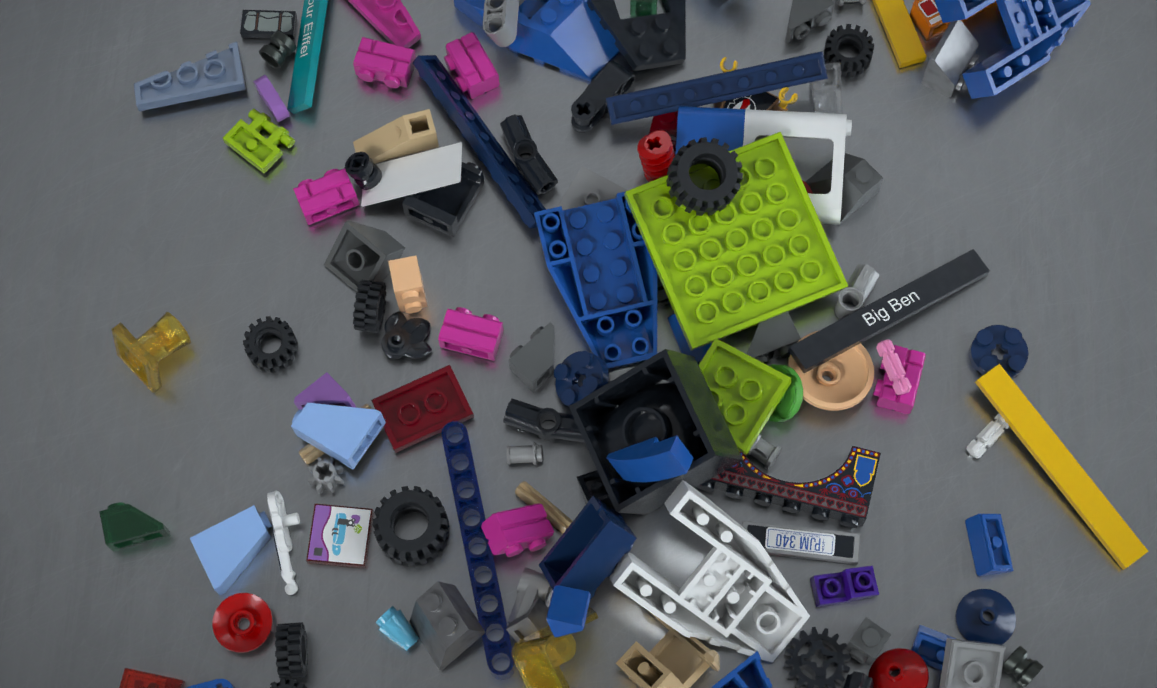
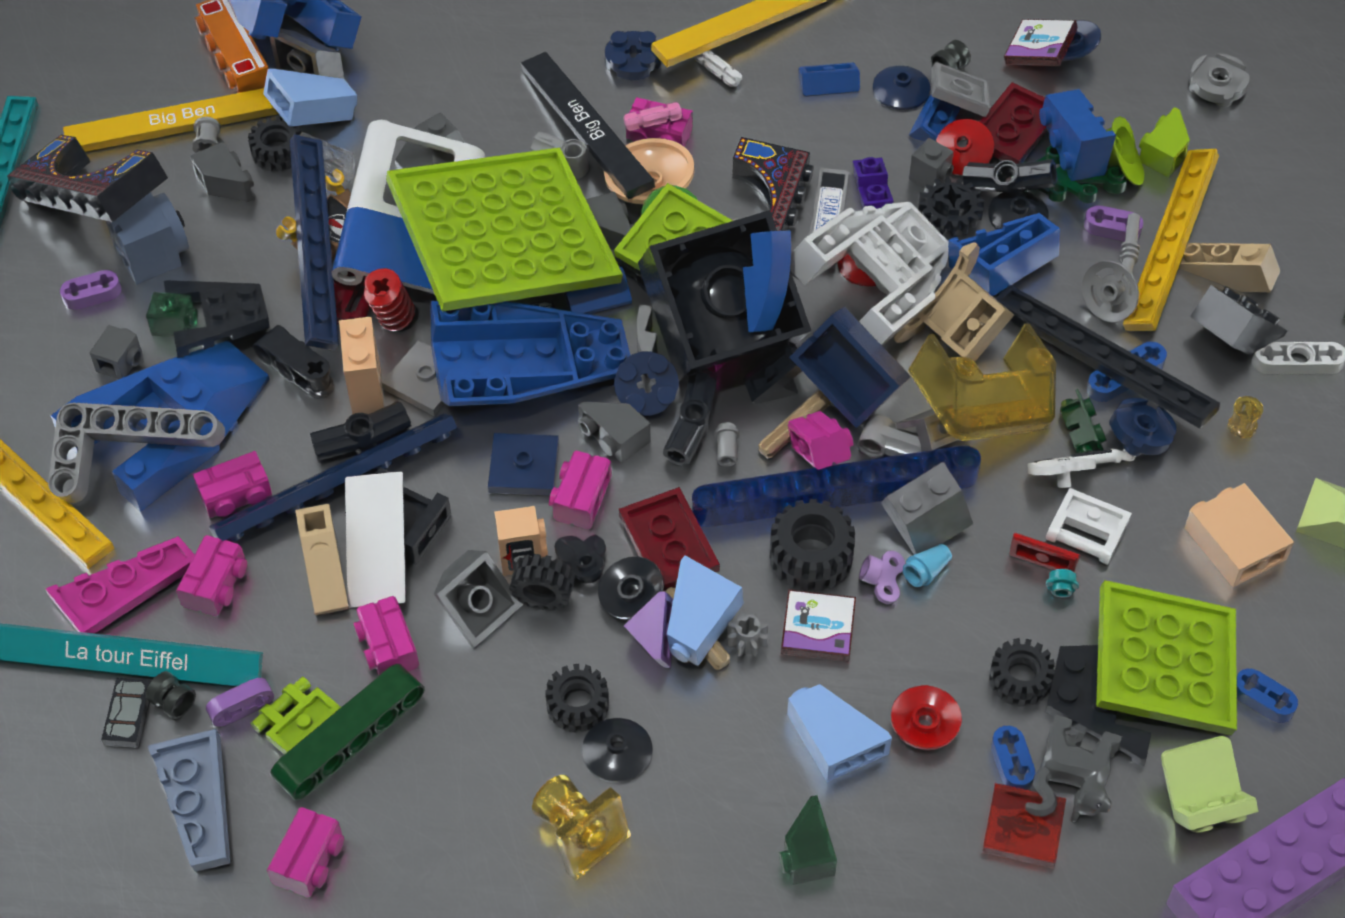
camera: 90 degrees left, 15 degrees down
white piece [267,491,300,595] -> none
black tyre [275,622,308,679] -> none
black wheel [345,152,382,190] -> none
blue slope [546,585,591,637] -> none
black tyre [666,137,743,216] -> none
none -> light blue slope [263,69,357,127]
none -> dark pink brick [266,807,344,898]
none -> dark green beam [270,664,425,800]
none -> light nougat brick [339,317,384,414]
none -> dark blue plate [488,433,559,496]
none -> black dish [582,718,653,783]
none -> black dish [598,556,664,619]
none -> lavender piece [859,550,905,604]

